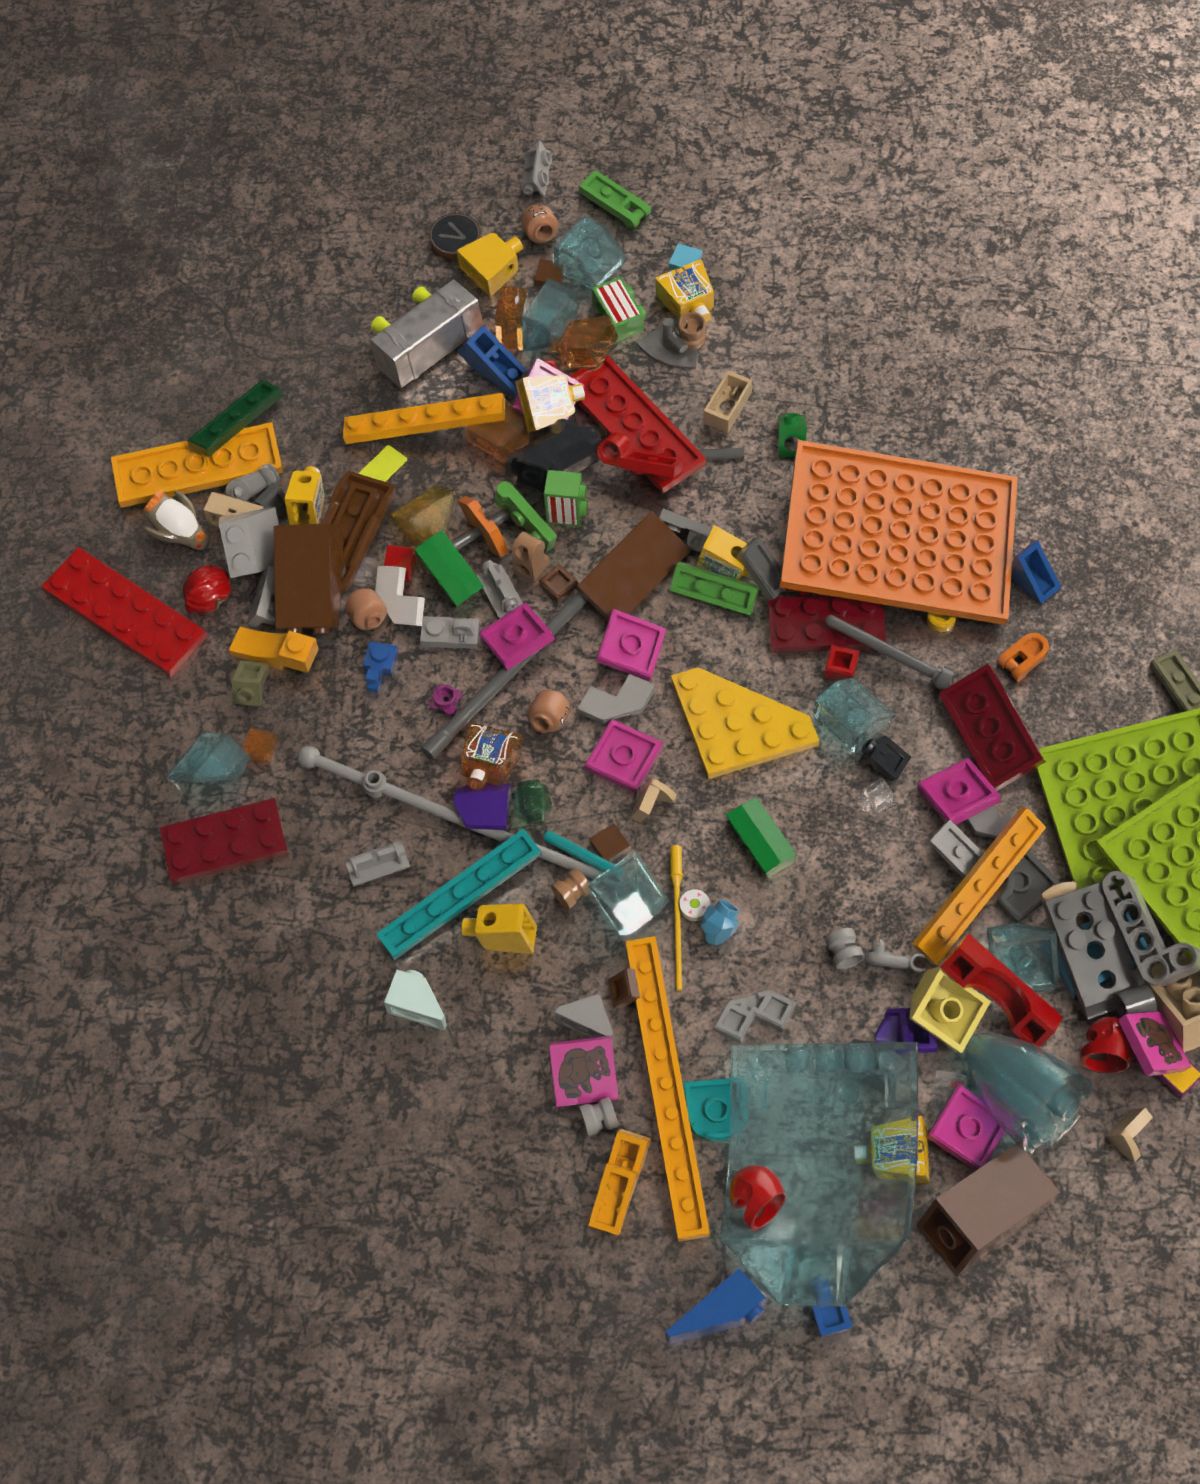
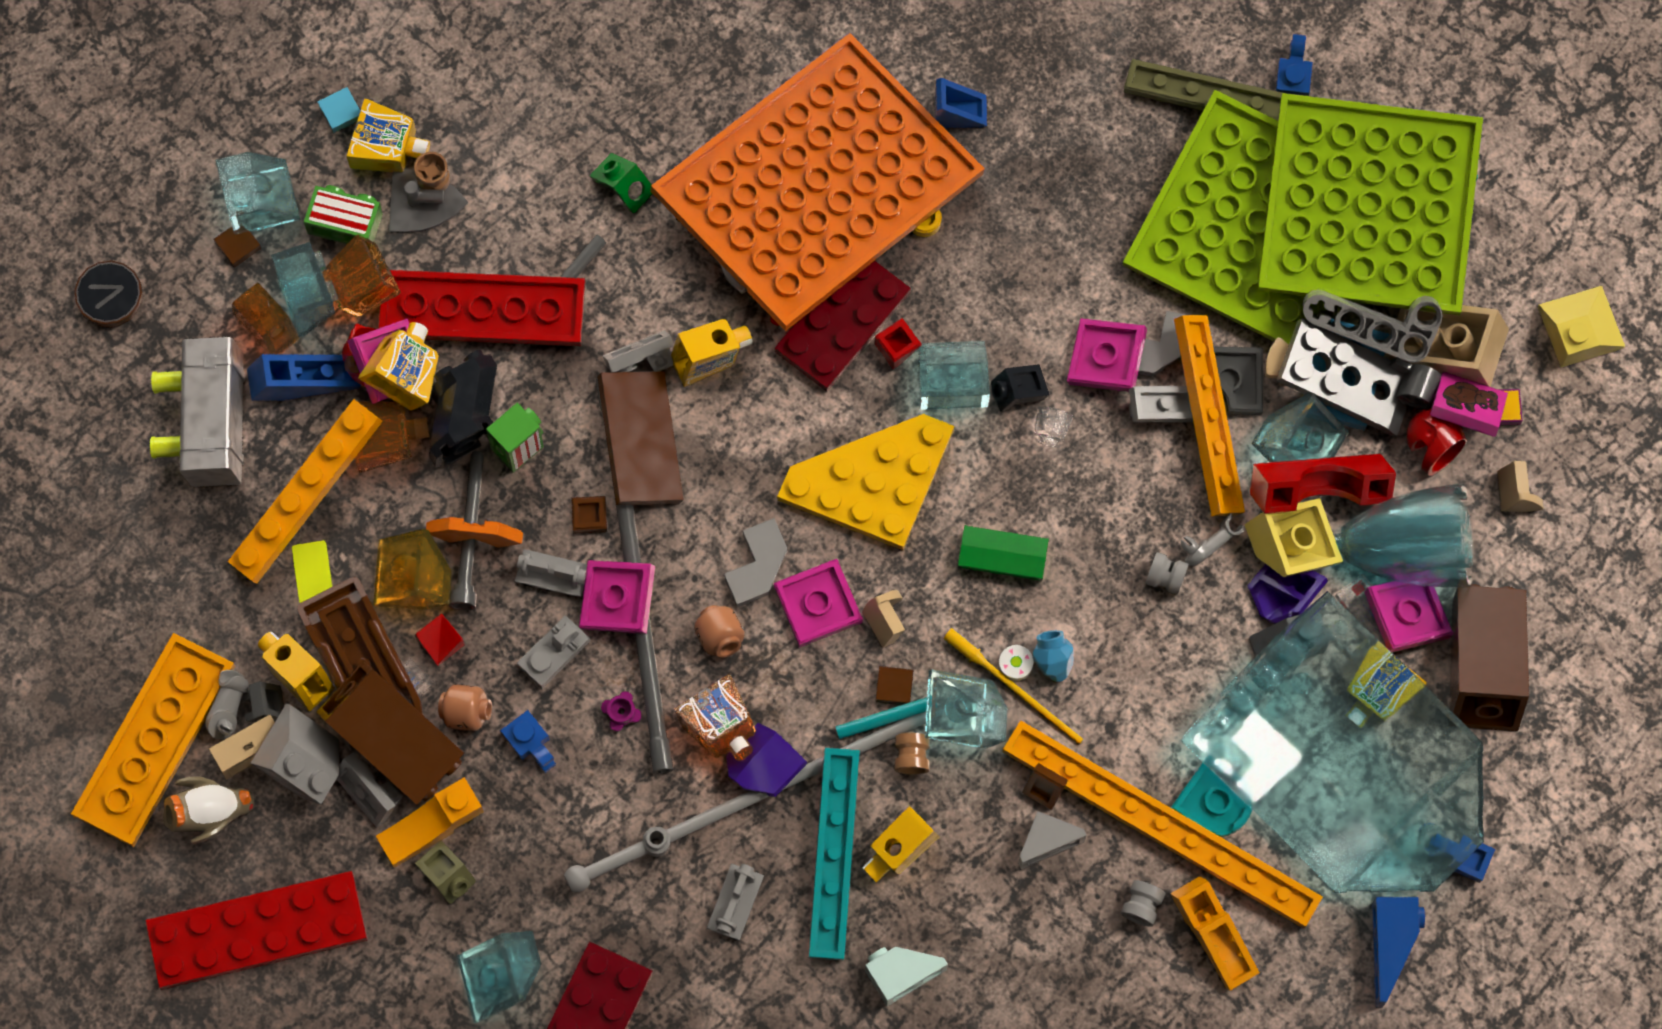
camera: 55 degrees left, 10 degrees up
red hair [183,565,231,614] -> none
dark green tile [187,380,283,457] -> none
clear orange plate [241,728,279,765] -> none
white tile [375,566,425,626] -> none
green piece [414,530,484,608] -> none
yellow torso [457,233,523,297] -> none
bright green plate [495,481,557,552] -> none
clear green head [511,779,553,825] -> none
medium nougat leg [512,532,550,583] -> none
light grey hinge [521,140,552,197] -> none
nougat head [521,204,559,244] -> none
tile [549,1036,619,1107] -> none
bright green plate [579,170,651,230] -> none
dark pink tile [595,609,666,681] -> none
red plate [597,432,683,480] -> none
bright green plate [670,562,759,615] -> none
tan piece [703,370,752,433] -> none
light grey tile [713,989,797,1044] -> none
red helmet [729,1165,787,1231] -> none
dark grey tile [736,537,784,600] -> none
dark grey piece [825,615,955,691] -> none
dark red plate [939,663,1046,791] -> none
orange plate [996,633,1049,682] -> none

